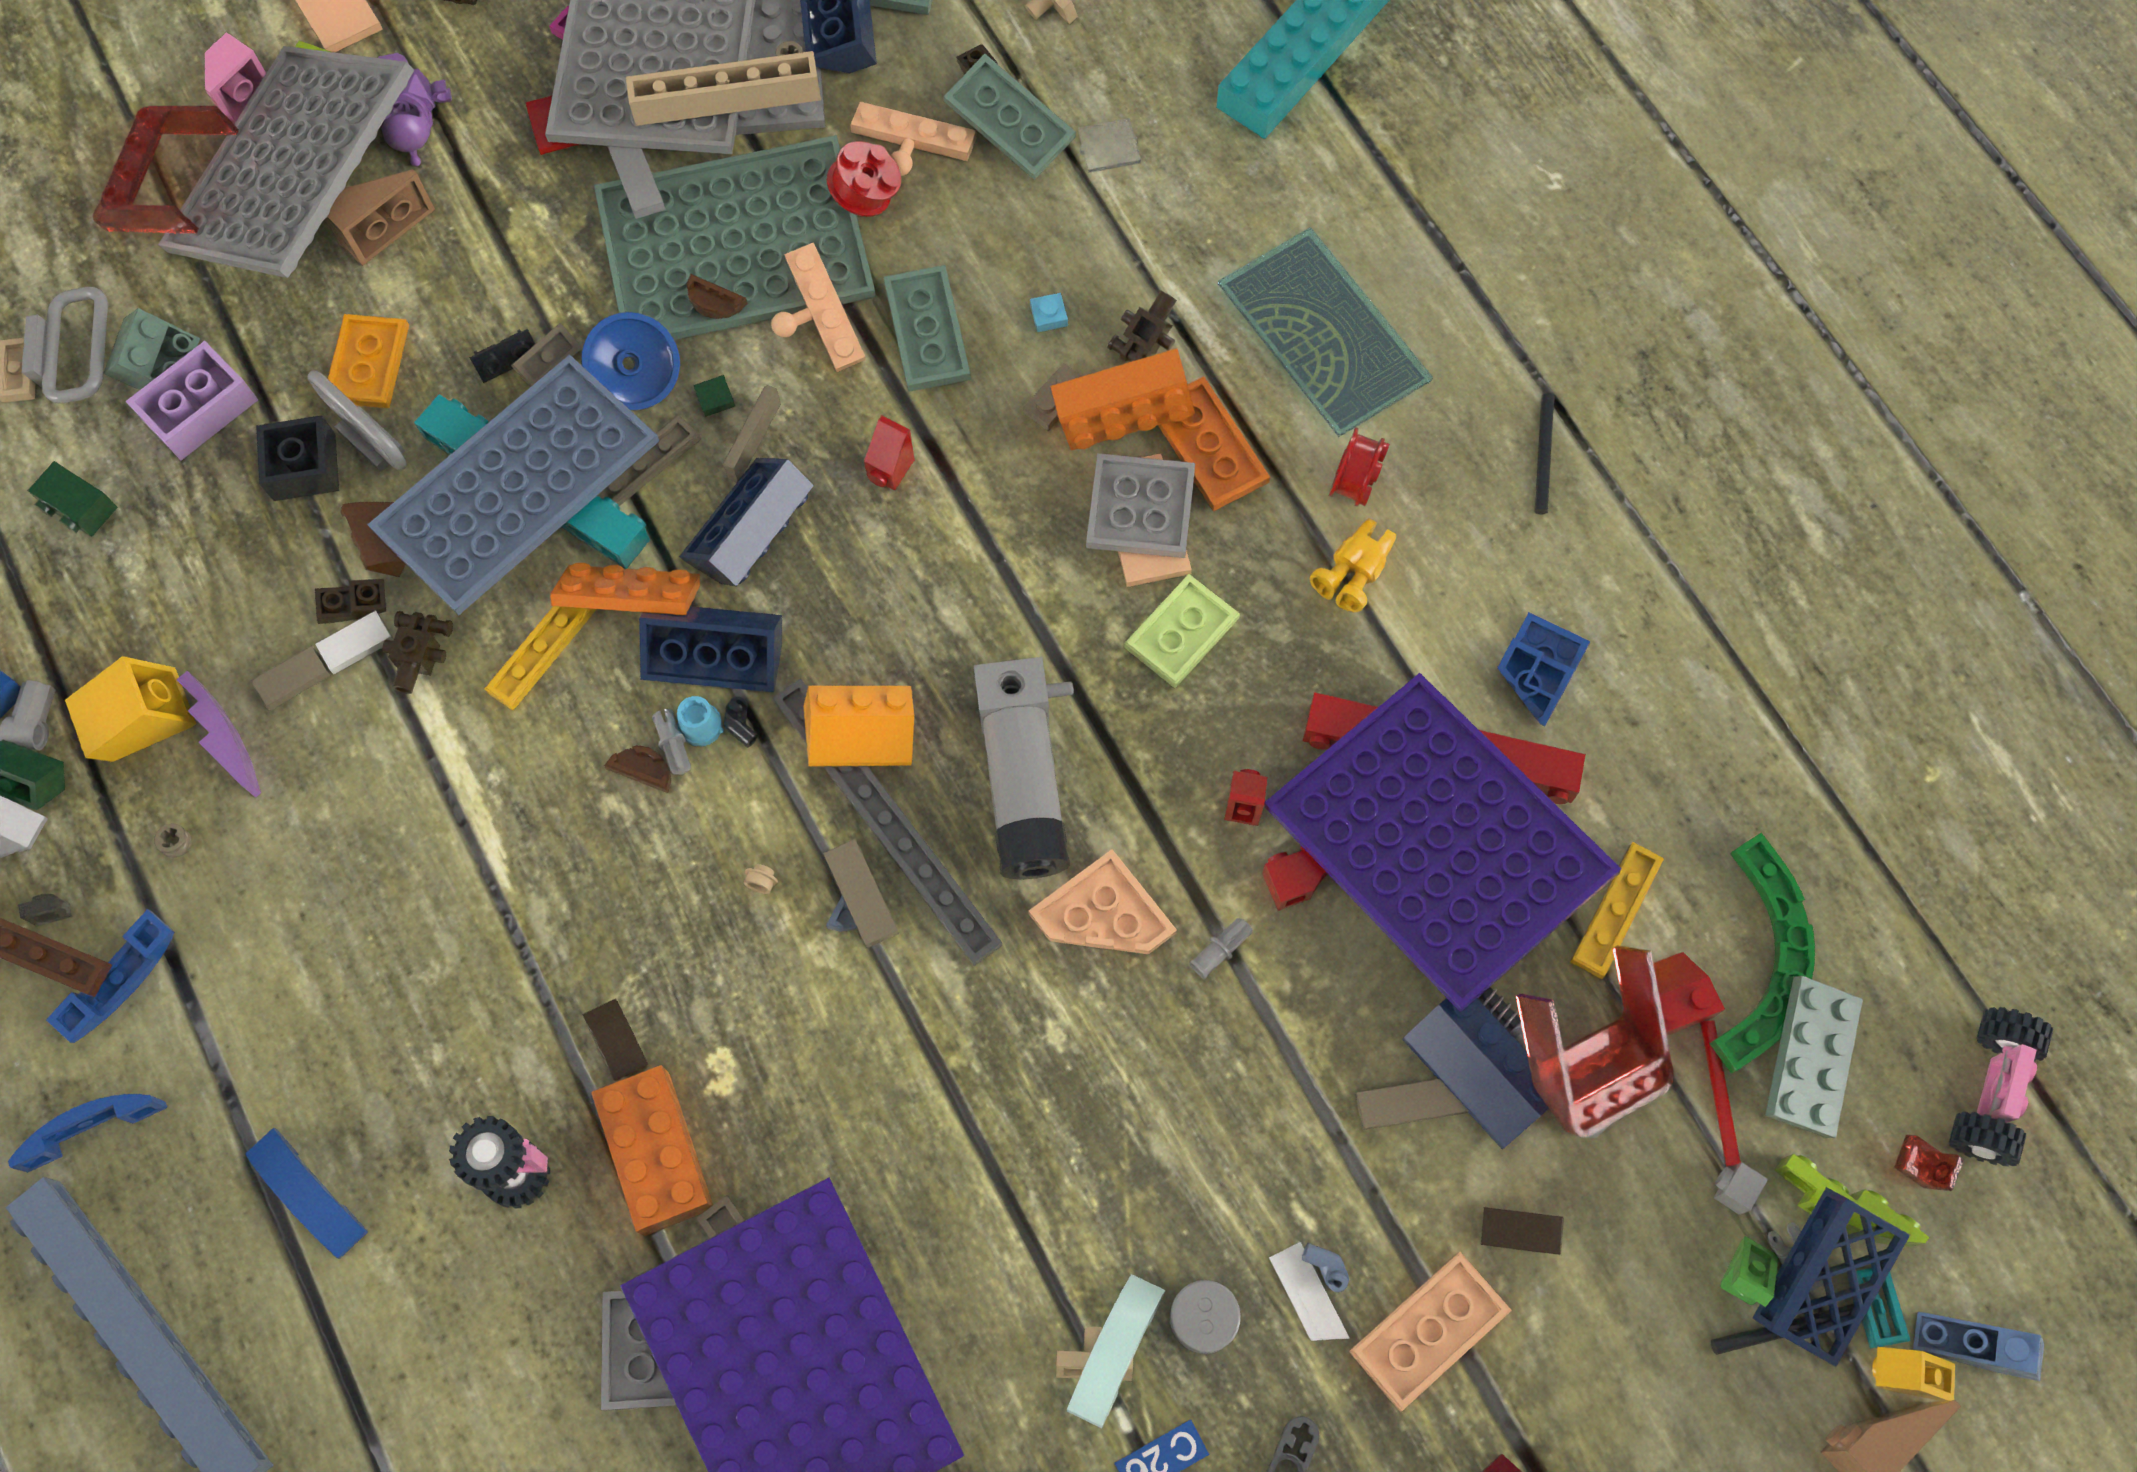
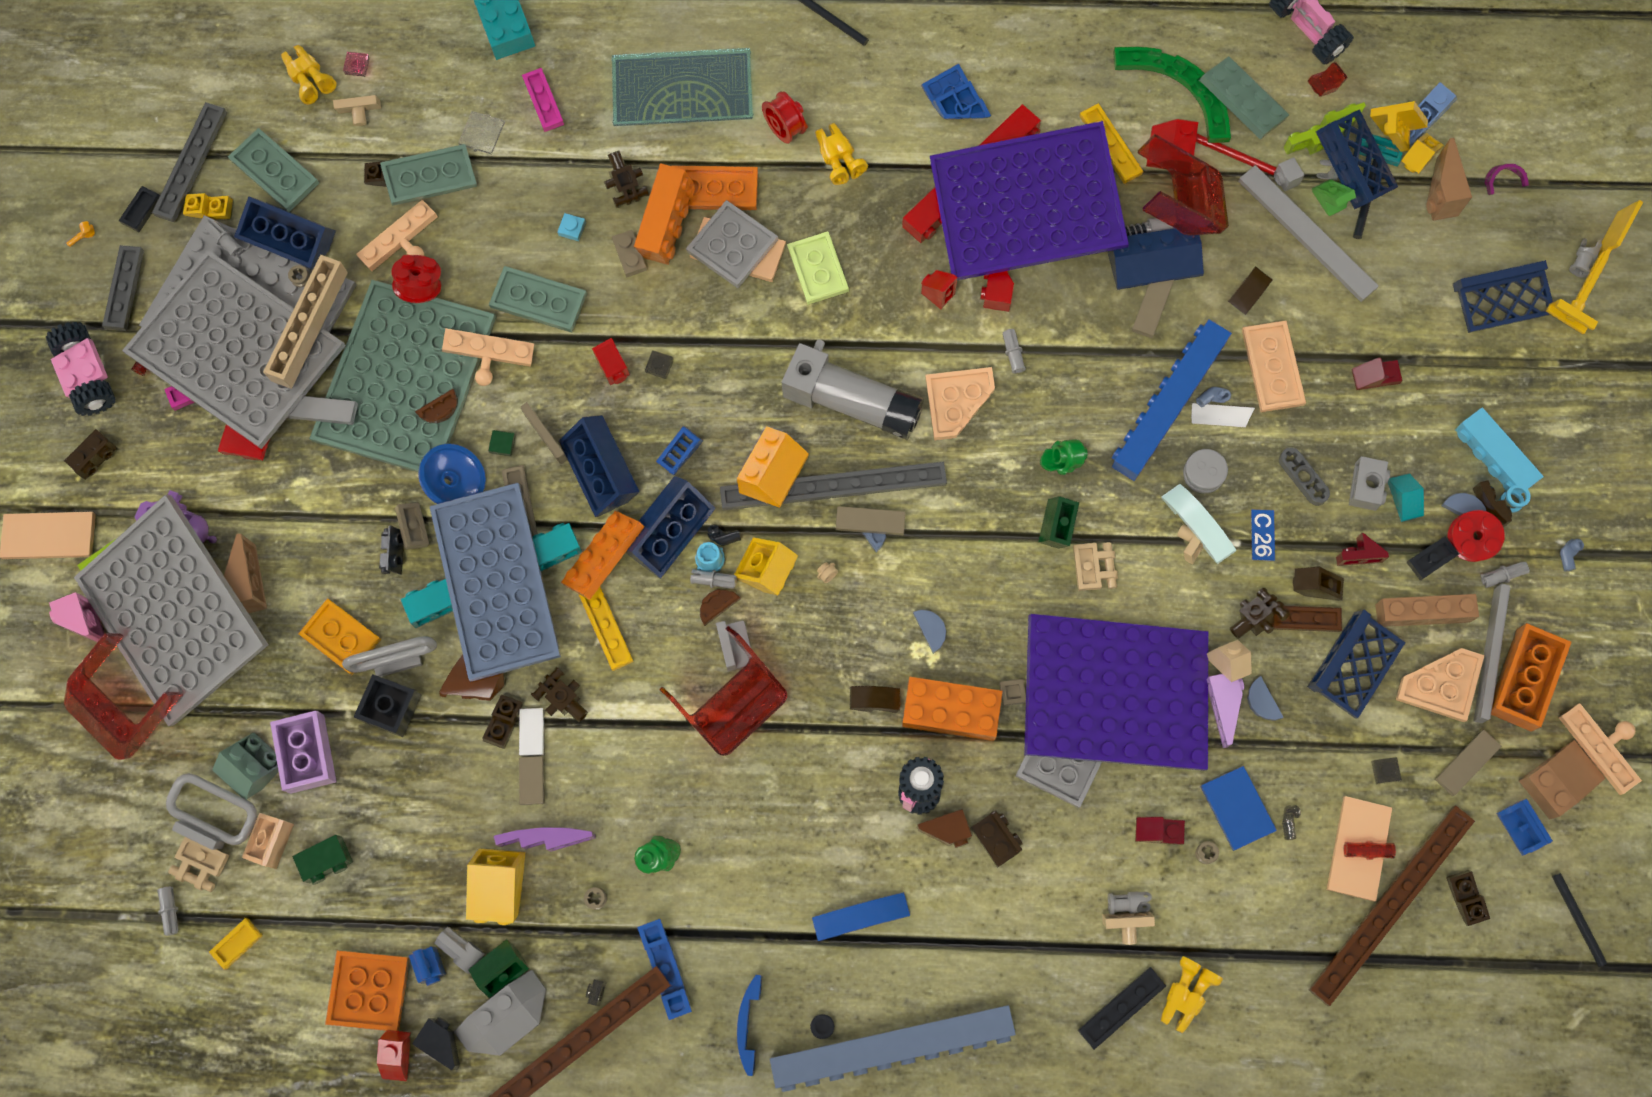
camera: 55 degrees left, 5 degrees up
none -> light nougat slope [242,813,294,869]
none -> dark pink plate [522,68,564,132]
none -> green head [634,835,681,874]
none -> clear smoke plate [645,350,674,379]
none -> blue slope [656,426,703,475]
none -> clear red windscreen [659,626,787,756]
none -> light grey panel [716,621,754,671]
none -> yellow slope [734,537,798,596]
none -> black tile [810,1014,835,1039]
none -> sand blue tile [913,610,946,654]
none -> reddish brown slope [917,809,972,848]
none -> dark brown bracket [971,810,1023,868]
none -> dark green brick [1038,496,1080,549]
none -> green head [1040,439,1088,475]
none -> tan plate [1073,542,1118,591]
none -> blue brick [1112,320,1232,482]
none -> light grey tile [1238,165,1379,302]
none -> yellow bracket [1370,101,1428,152]

